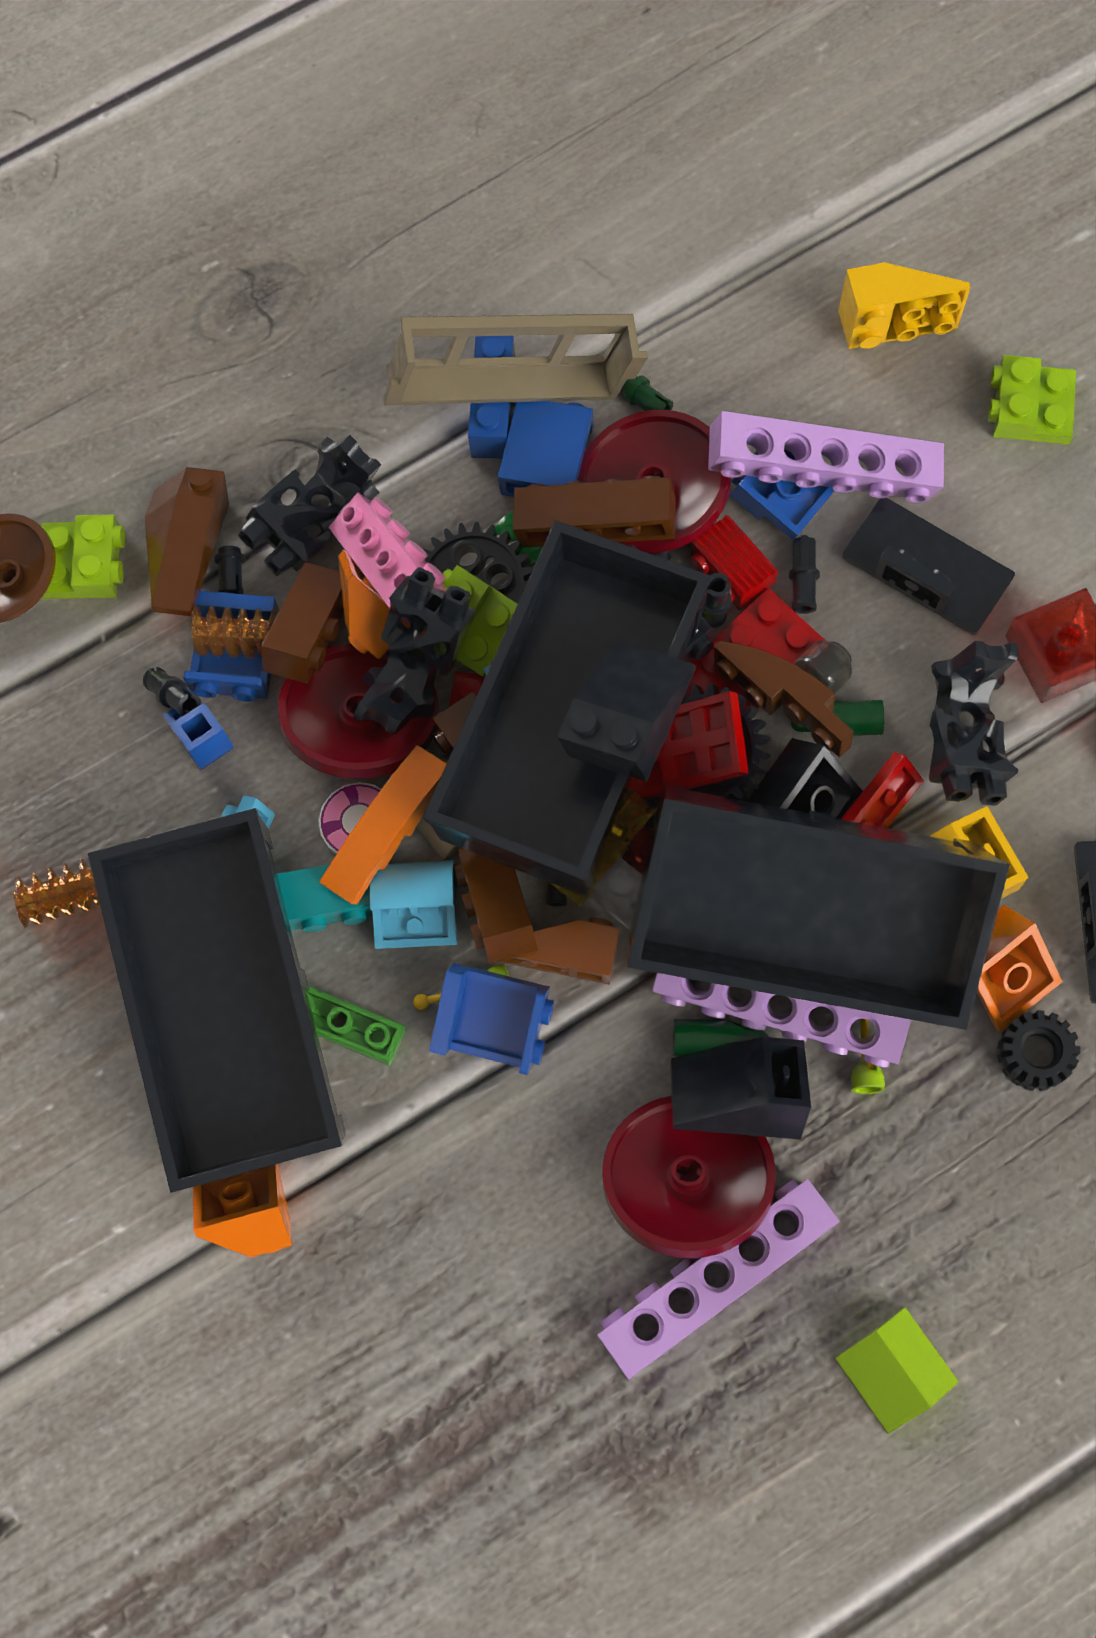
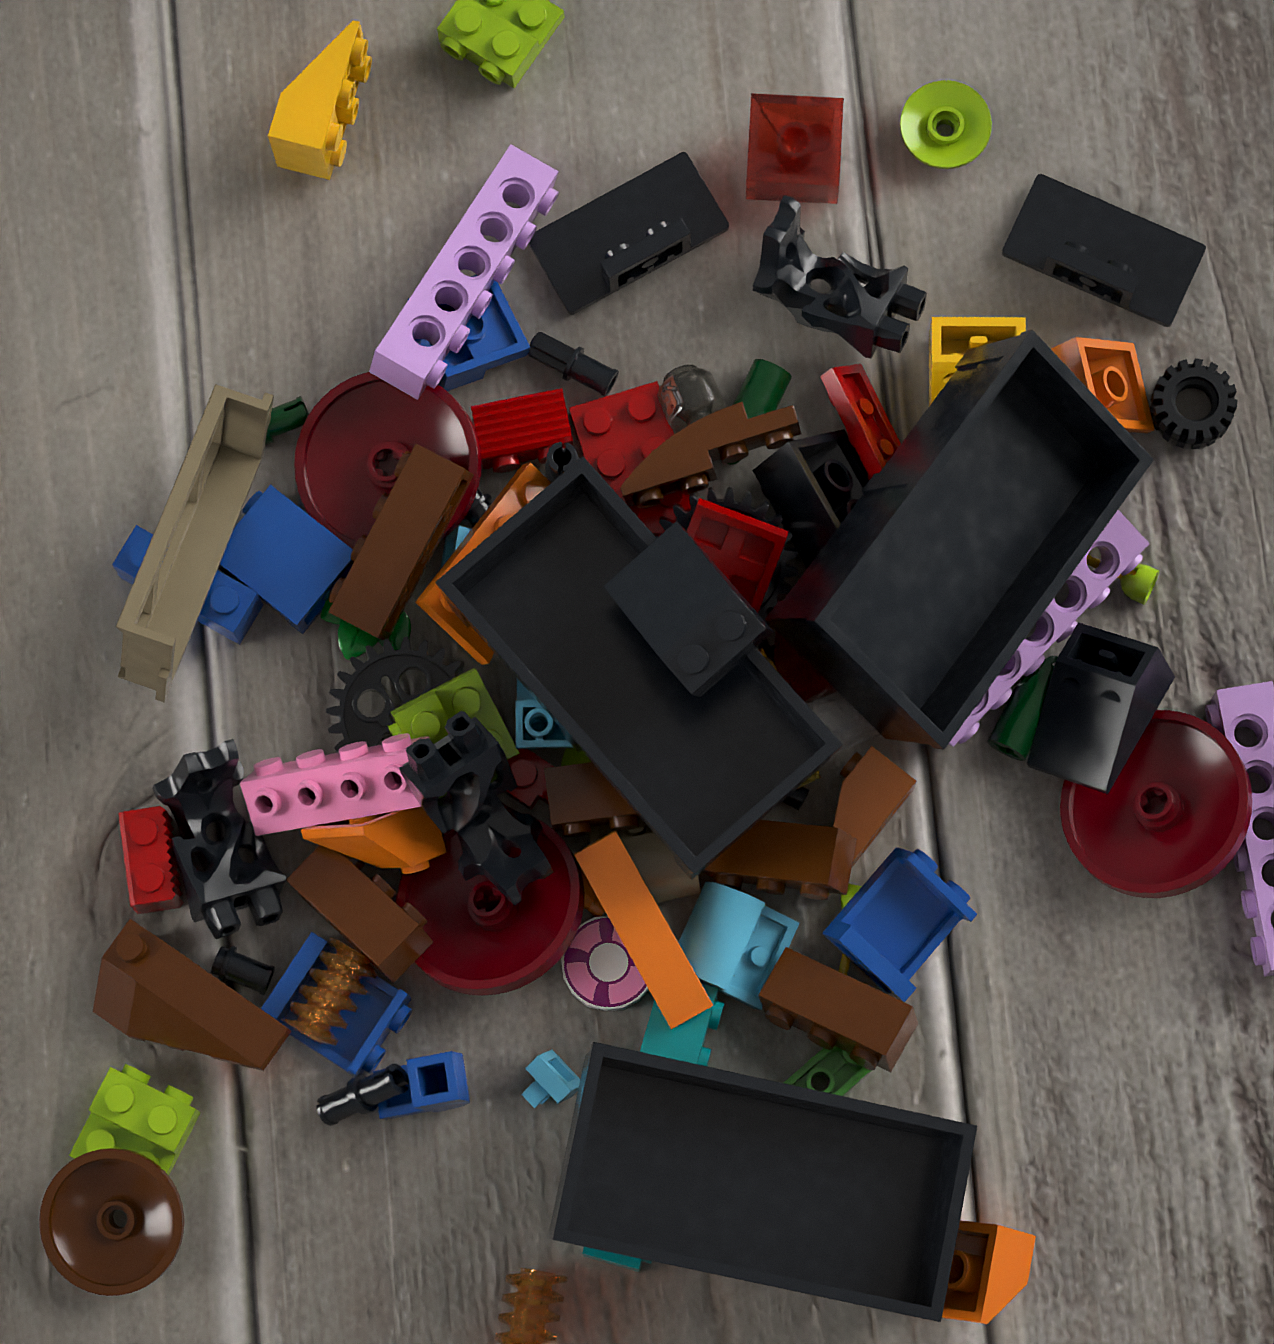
camera: 65 degrees left, 5 degrees up
none -> red brick [118,806,184,914]
none -> reddish brown brick [758,947,918,1073]

